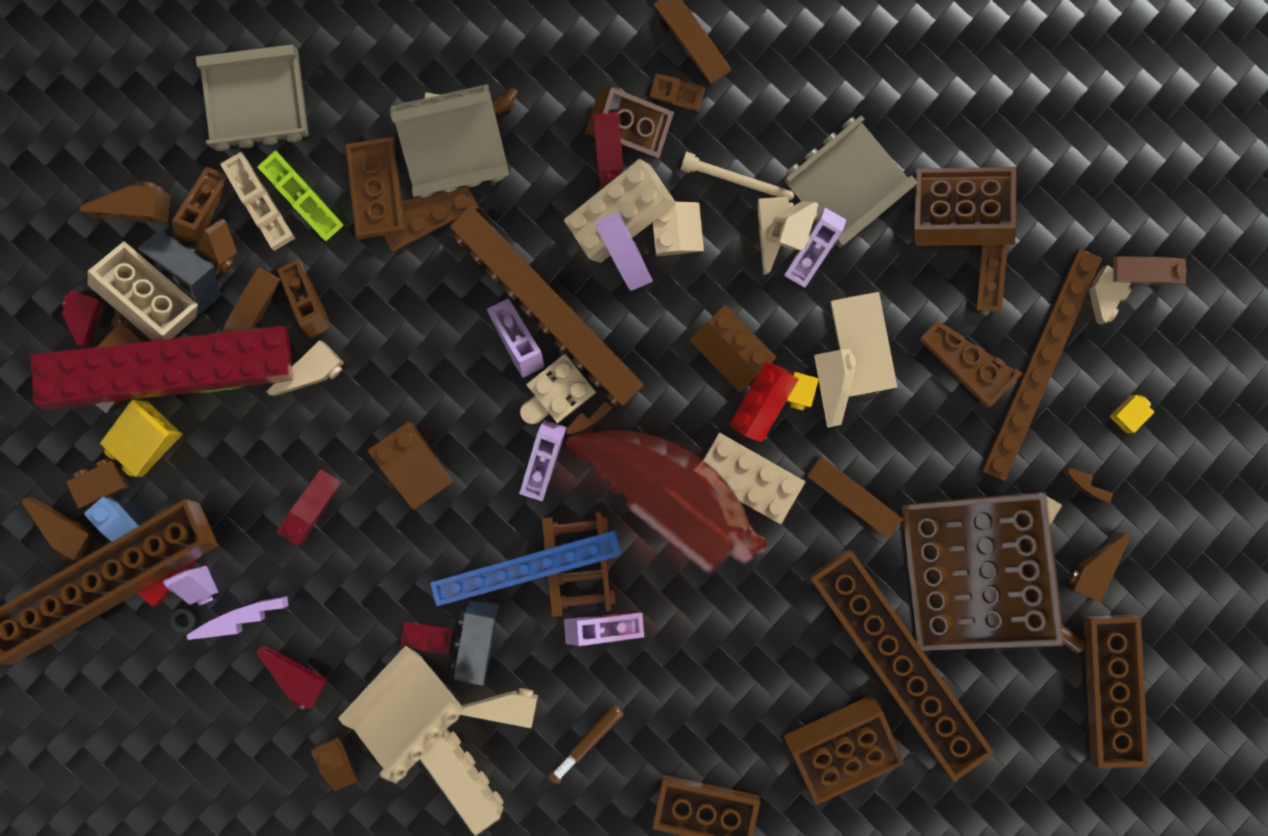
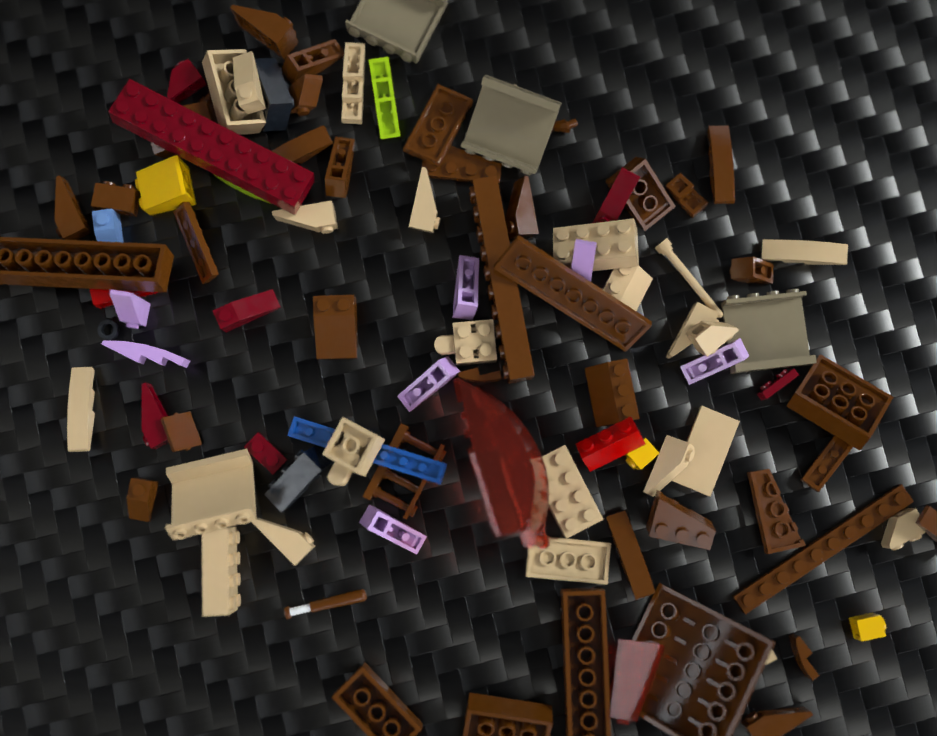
camera: 30 degrees right, 5 degrees down
none -> tan slope [67,367,95,452]
none -> reddish brown piece [161,411,202,452]
none -> reddish brown plate [173,202,219,284]
none -> tan slope [233,51,267,114]
none -> tan brick [322,417,385,486]
none -> tan slope [409,167,440,233]
none -> reddish brown plate [494,235,652,352]
none -> reddish brown slope [505,176,539,240]
none -> tan tile [525,535,611,585]
none -> clear red slope [610,639,665,725]
none -> reddish brown wedge [646,490,716,550]
none -> reddish brown slope [730,256,774,284]
none -> dark red plate [757,369,799,400]
none -> tan slope [762,239,848,265]

